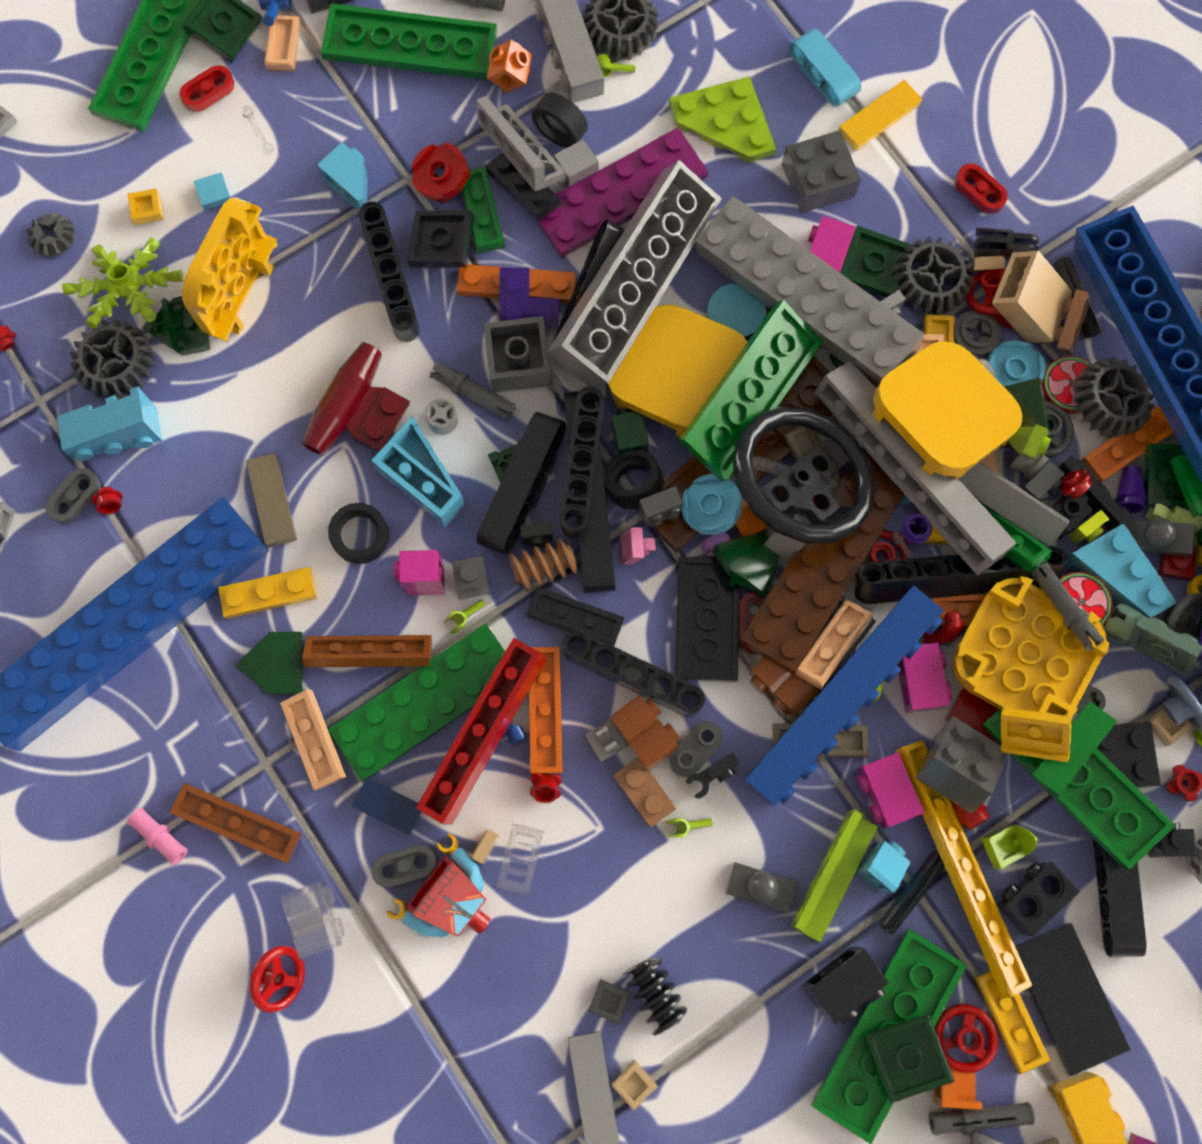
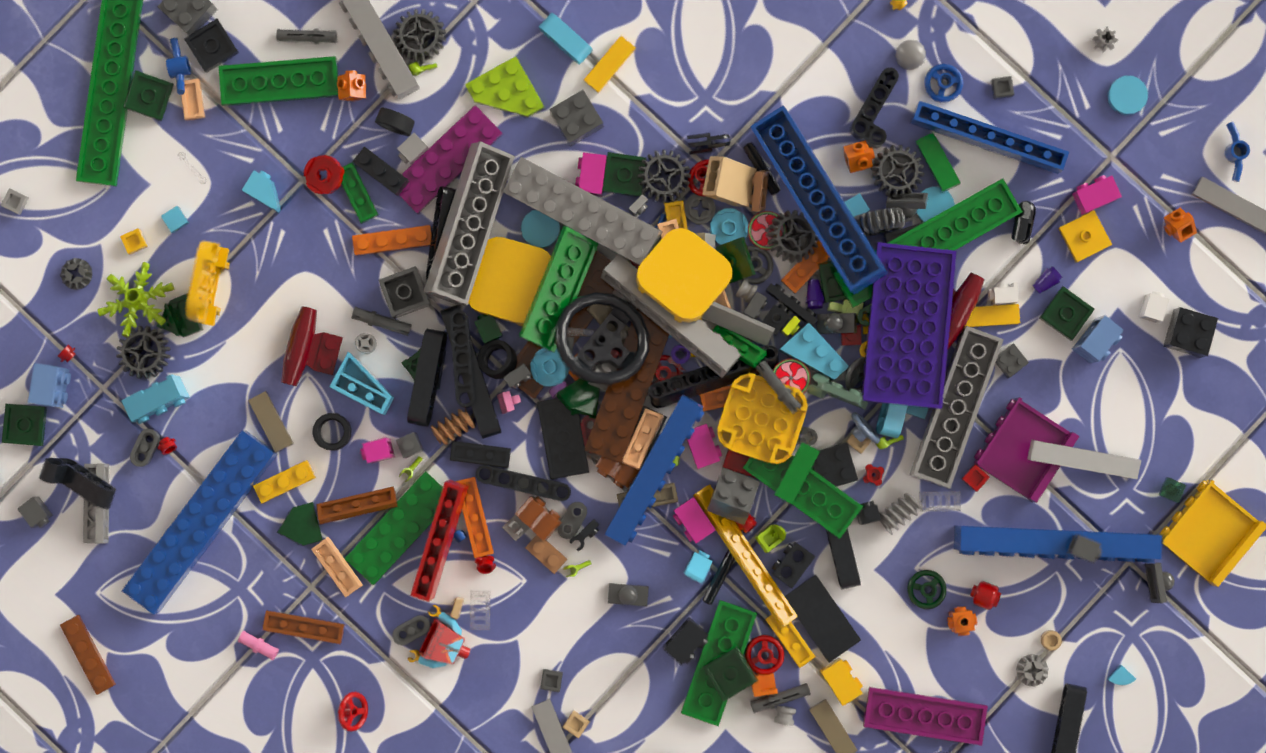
camera: 15 degrees left, 10 degrees up
red plate [179,65,235,112] -> none
clear brick [281,882,345,960] -> none
dark blue tile [352,778,421,835] -> none
black beam [359,201,420,342] -> none
black plate [407,210,474,268] -> none
light grey fence [476,96,565,192] -> none
dark purple plate [499,267,559,329] -> none
pearl dark grey plate [520,522,553,548] -> none
black piece [622,957,687,1036] -> none
lime fence [790,809,878,943] -> none
red arm [924,611,964,645] -> none
red plate [955,163,1008,214] -> none
tan tile [971,256,1005,270] -> none
yellow plate [1001,707,1072,762] -> none
lime plate [1009,424,1051,461] -> none
red plate [1059,468,1092,498] -> none

